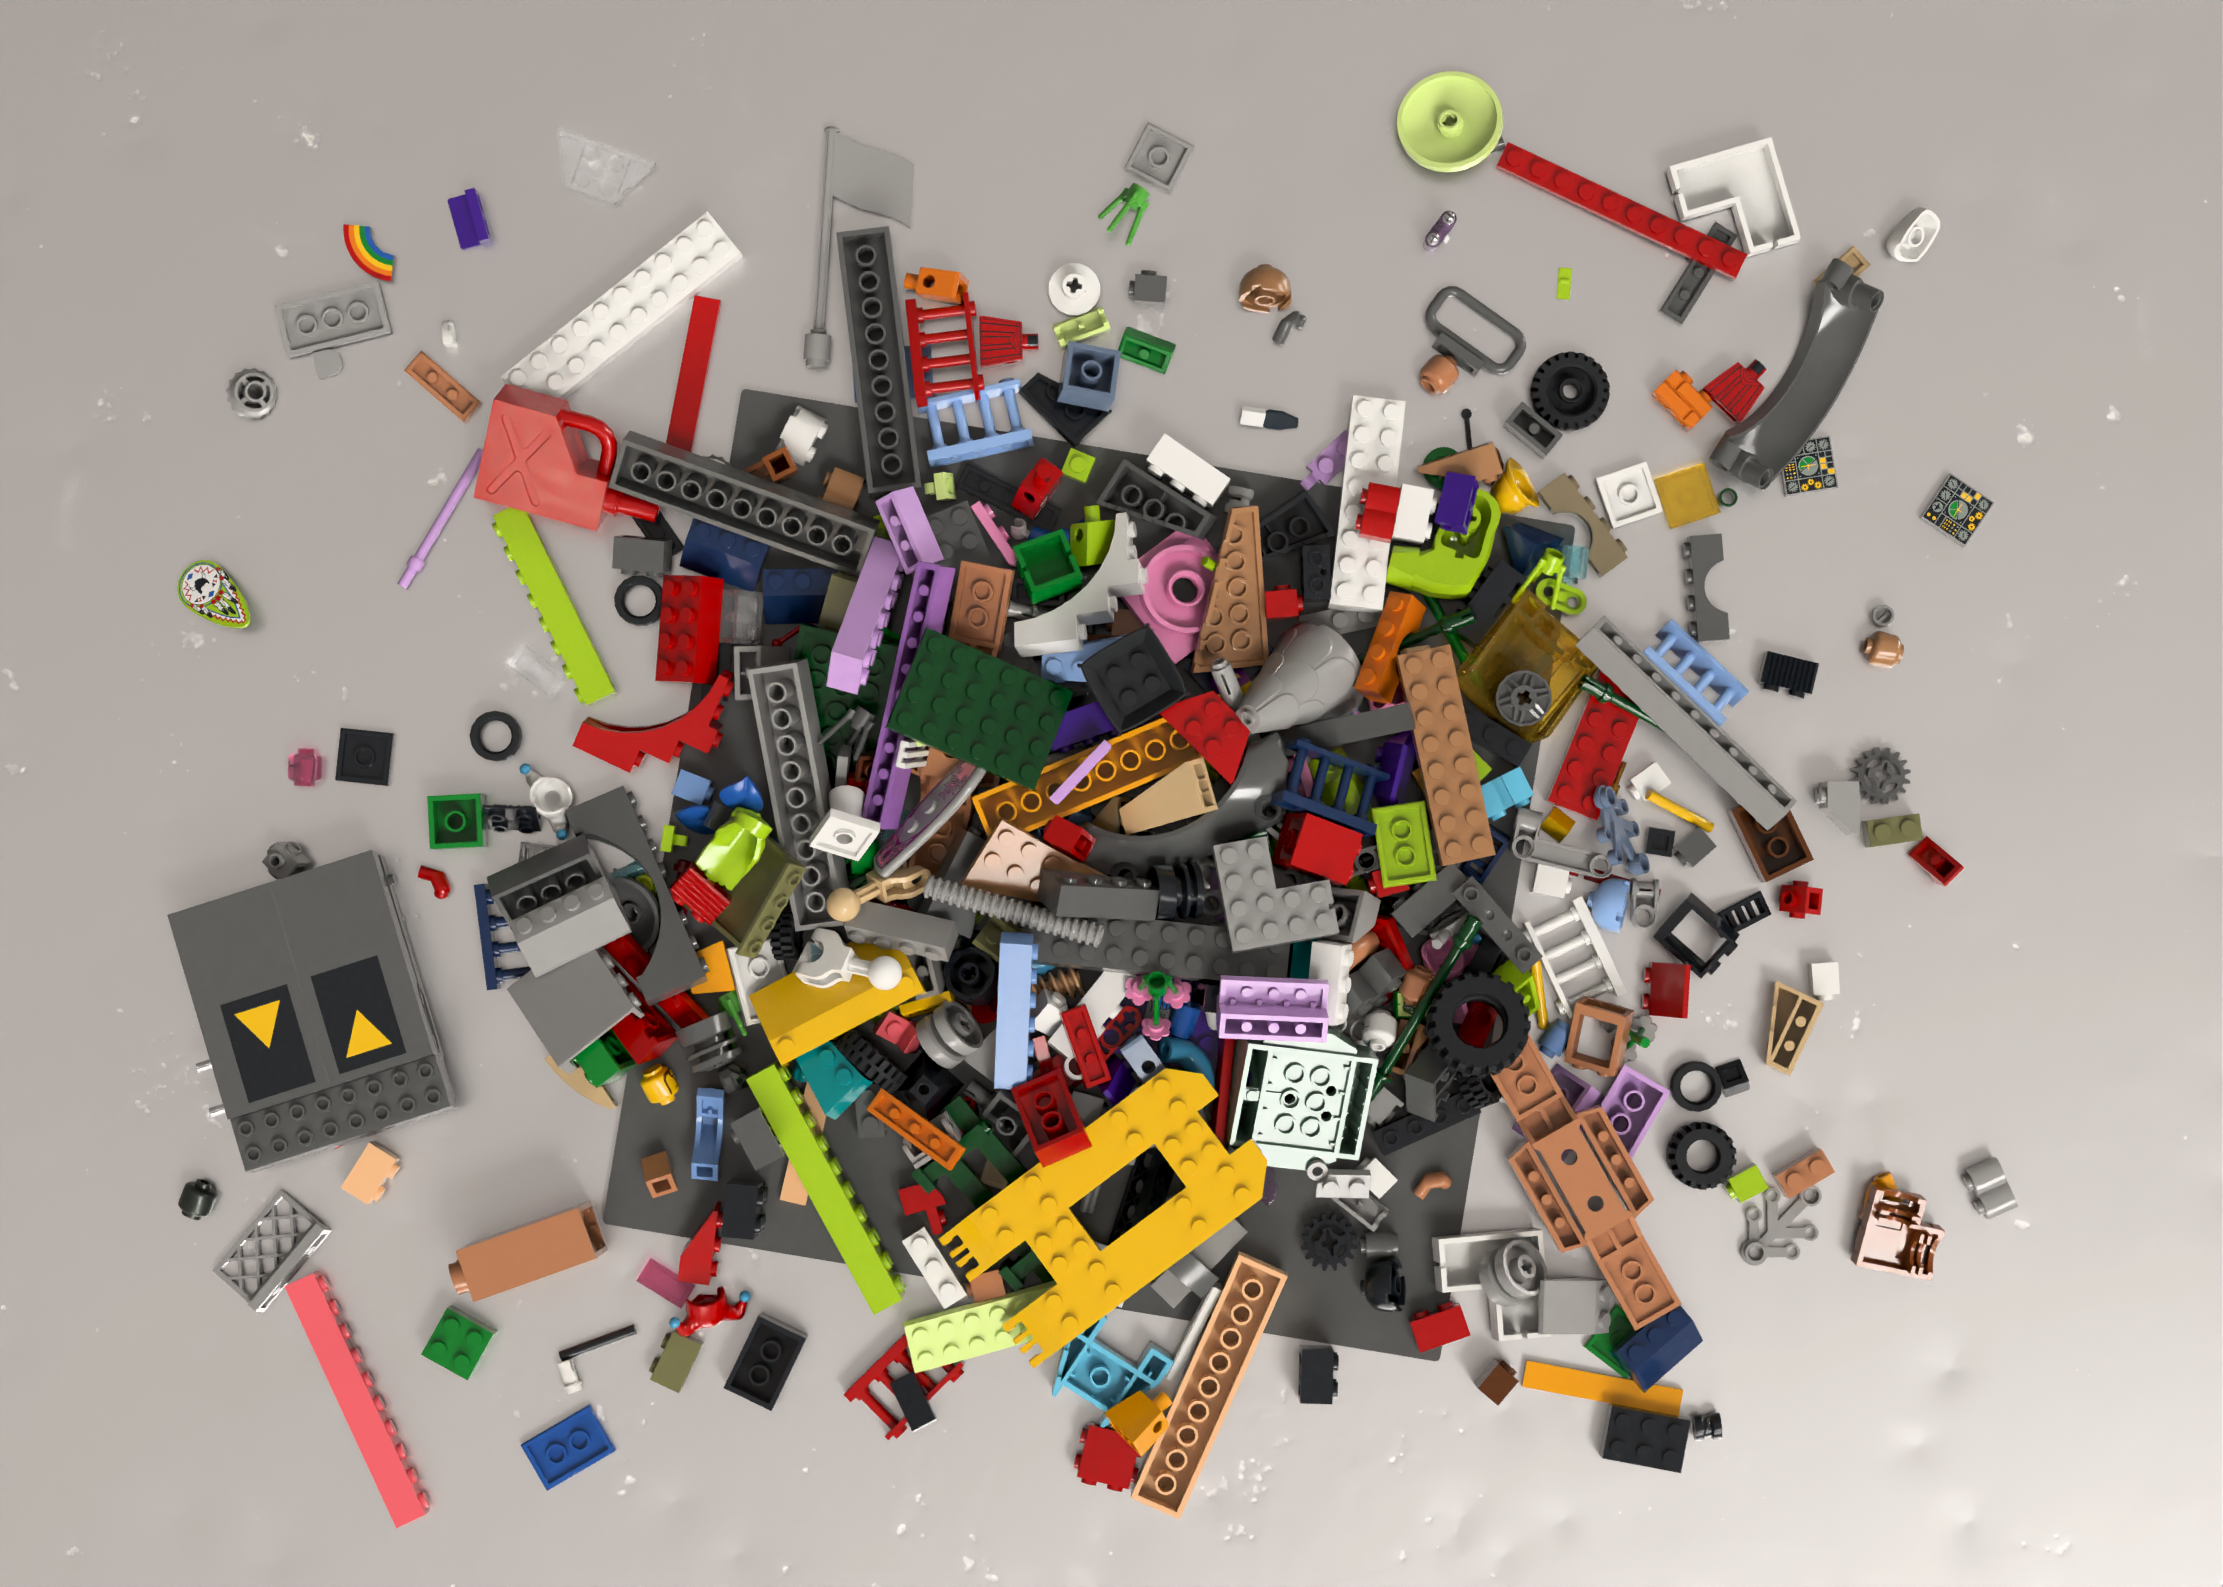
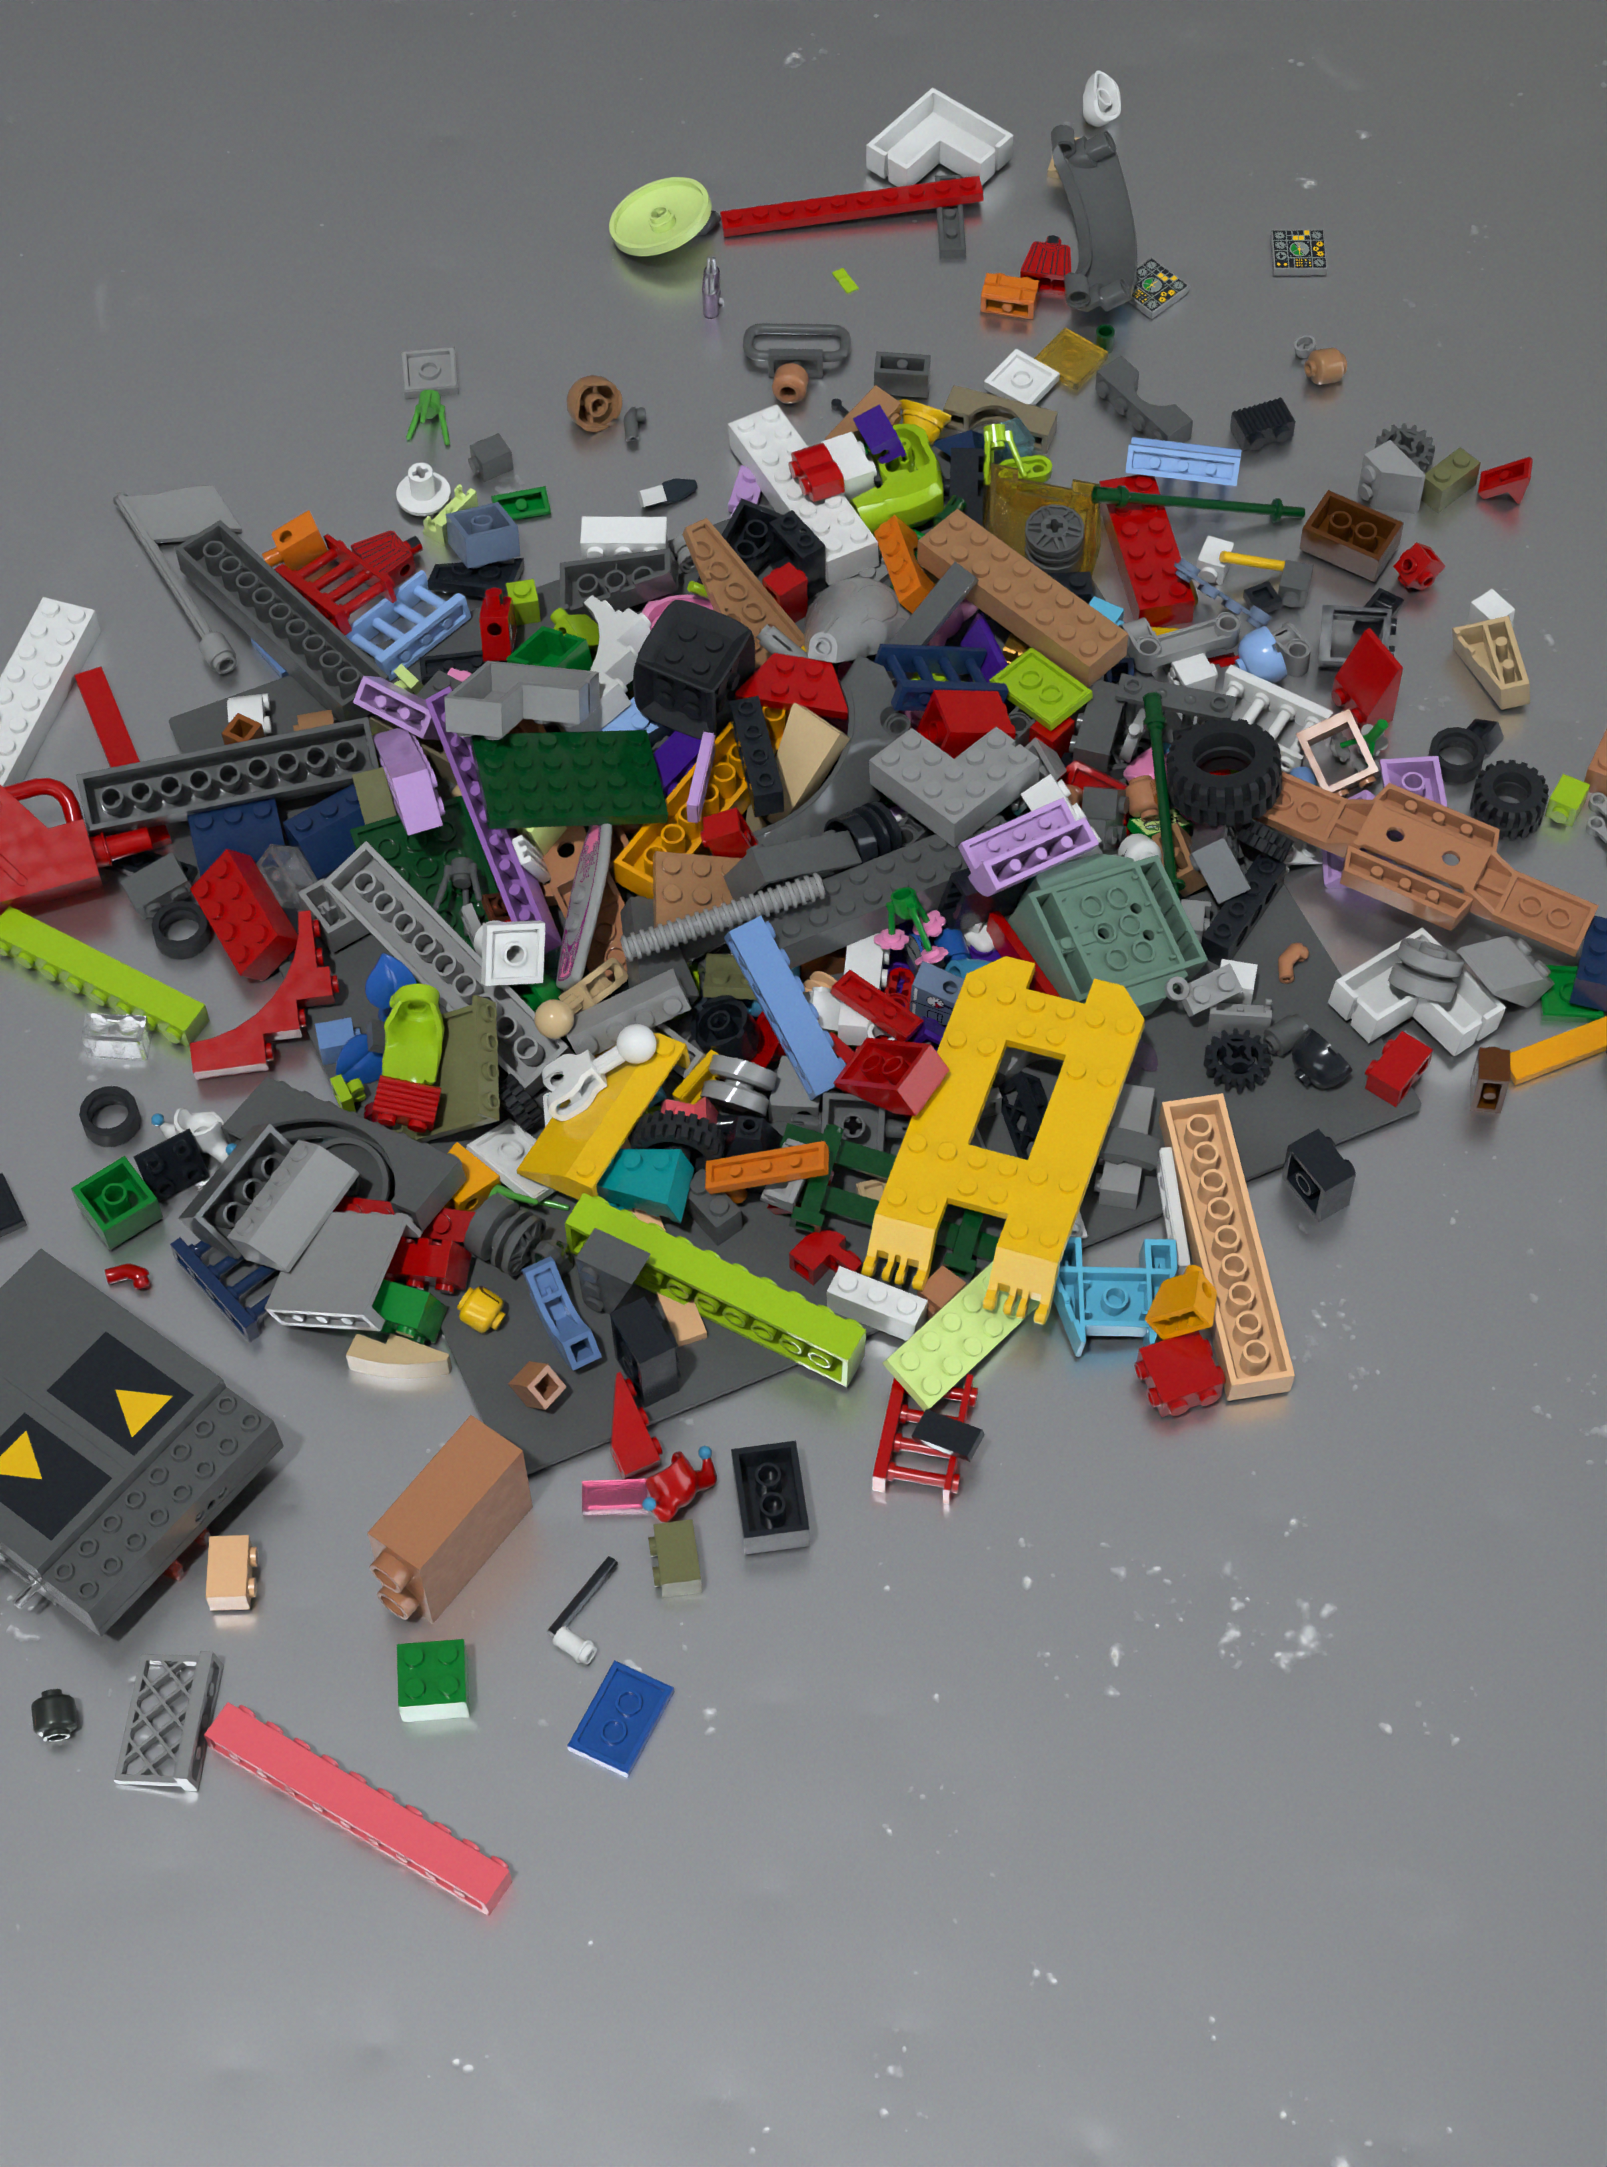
camera: 30 degrees left, 30 degrees down
black wheel [1530,352,1610,431] -> none
light grey brick [1575,615,1797,831] -> none
none -> light grey piece [444,661,600,740]
none -> black brick [729,696,784,817]

